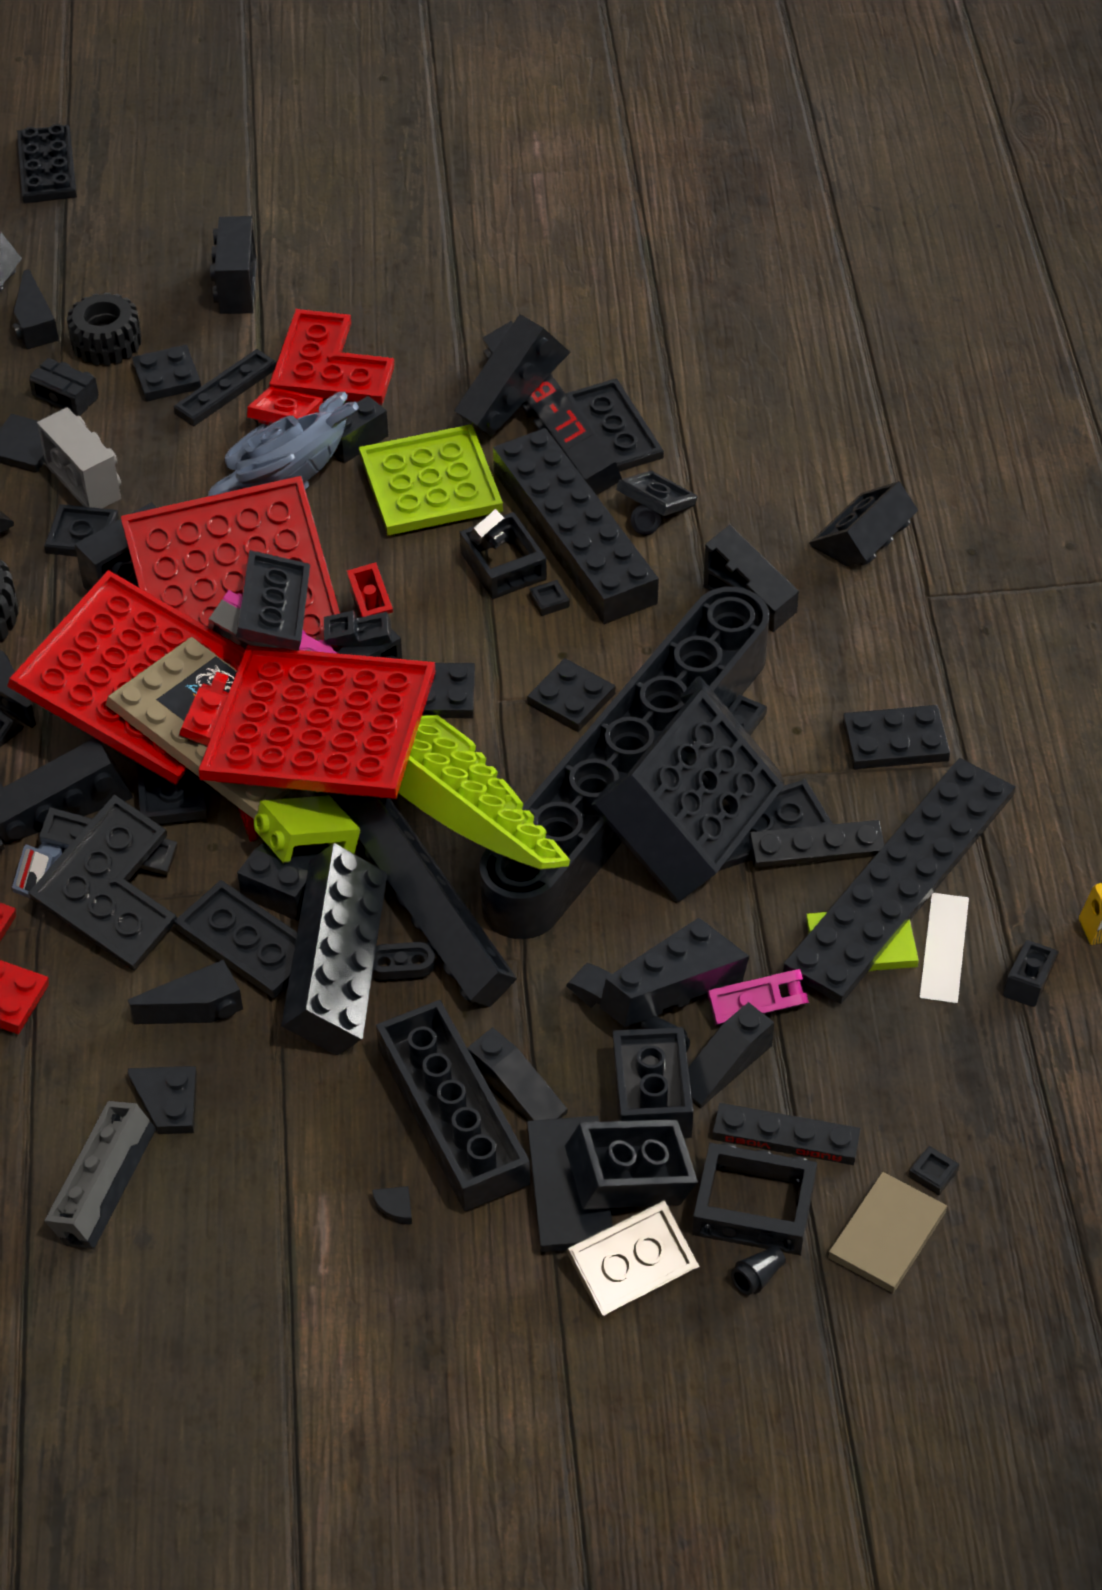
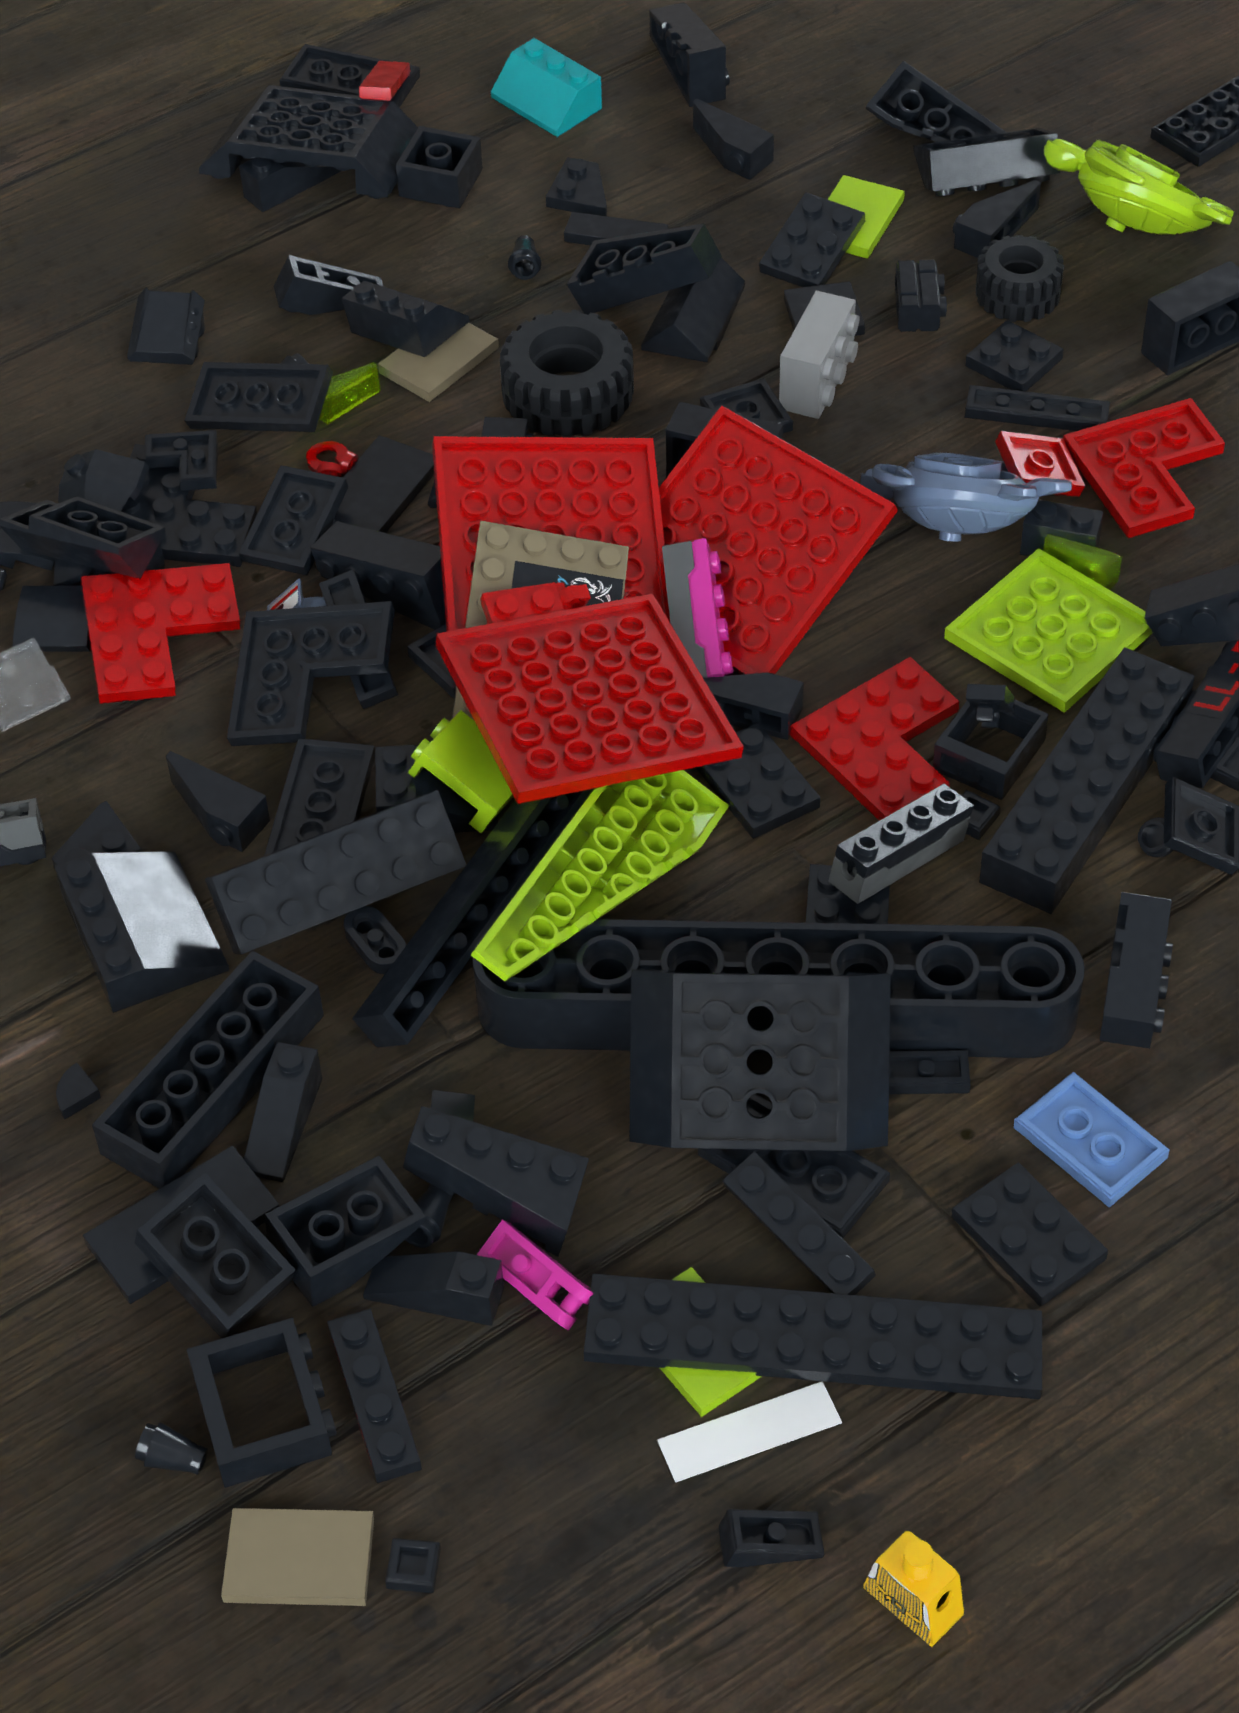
camera: 60 degrees right, 0 degrees up
black plate [236,550,310,651] -> none
black slope [324,610,392,647] -> none
red slope [347,562,393,618] -> none
tile [566,1201,699,1318] -> none
none -> black slope [54,852,229,1013]
none -> red plate [790,657,959,821]
none -> black piece [829,784,974,904]
none -> medium blue tile [1013,1072,1170,1208]
none -> clear neon green slope [1043,534,1122,590]
none -> lime animal [1044,139,1234,235]

